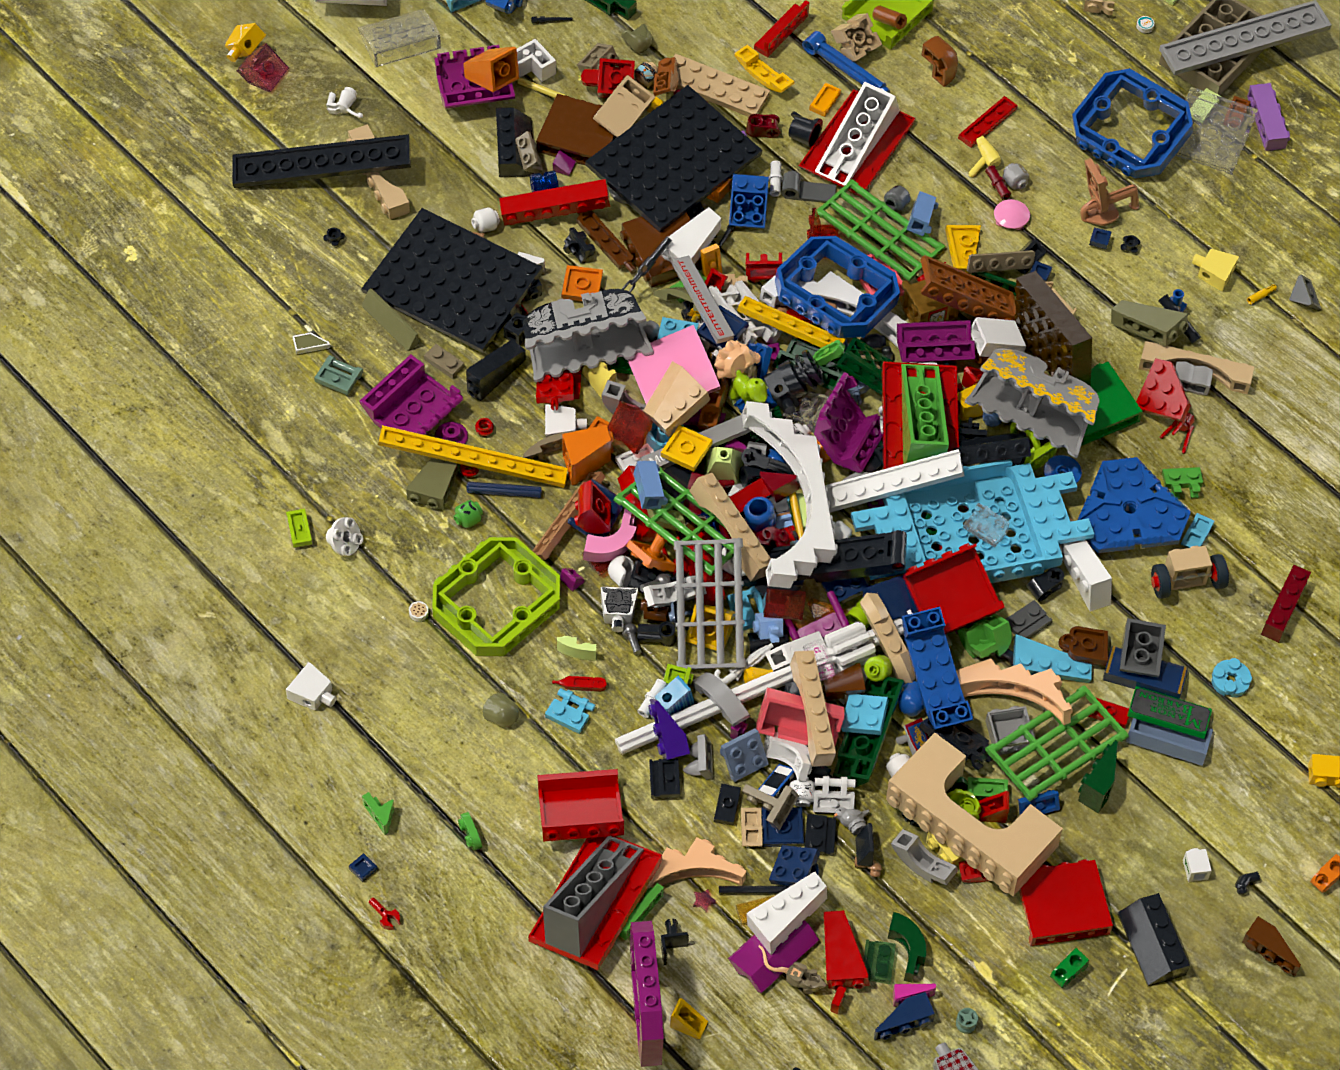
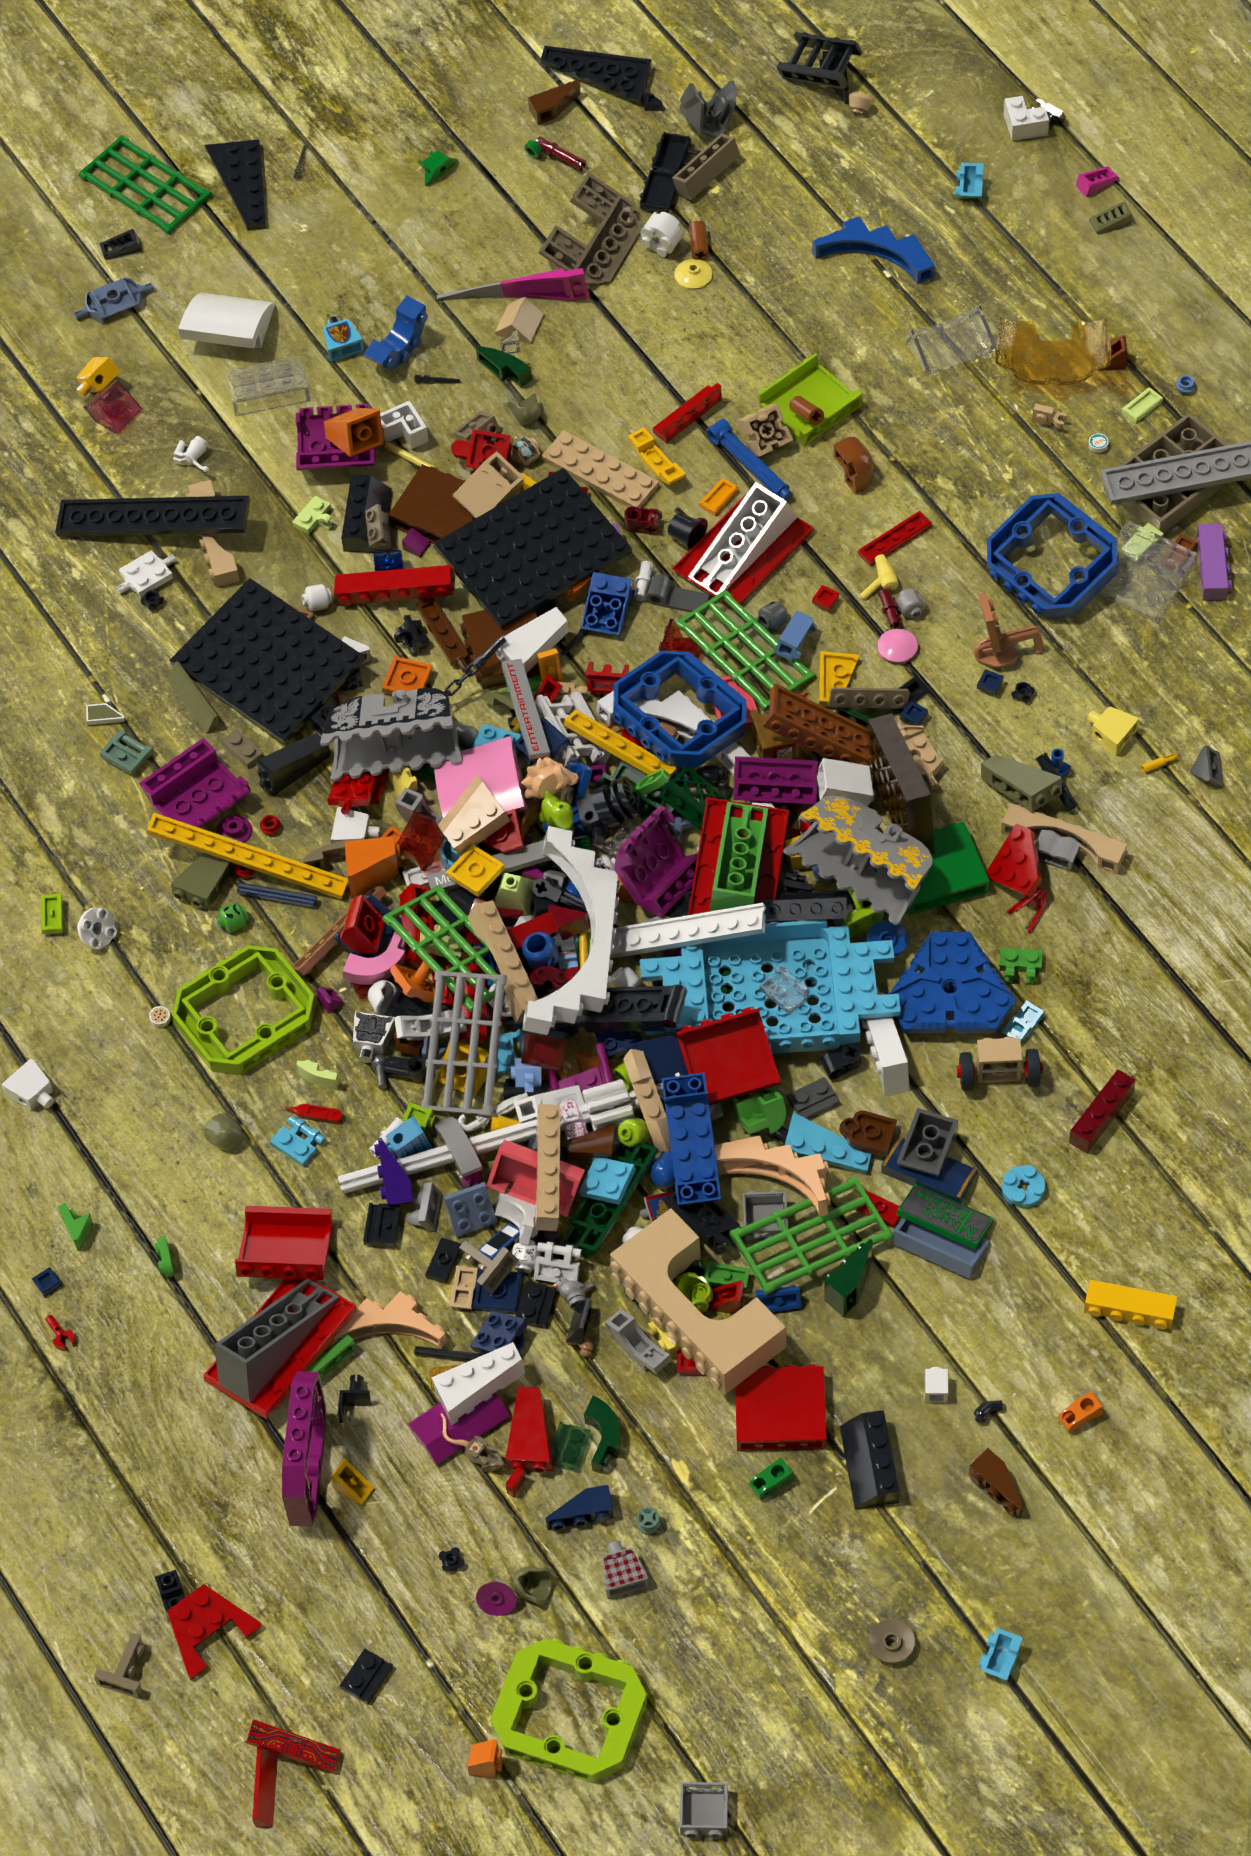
camera: 15 degrees right, 0 degrees up
medium blue brick [634,461,668,509] -> none
flat silver bar [640,574,671,592] -> none
dark orange slope [653,57,679,96] -> none
clear pink piece [693,889,716,912] -> none
dark pink slope [893,984,936,1006] -> none
none -> white plate [116,550,176,597]
none -> yellowish green plate [292,496,333,535]
none -> red plate [482,809,525,854]
none -> red plate [812,585,839,611]

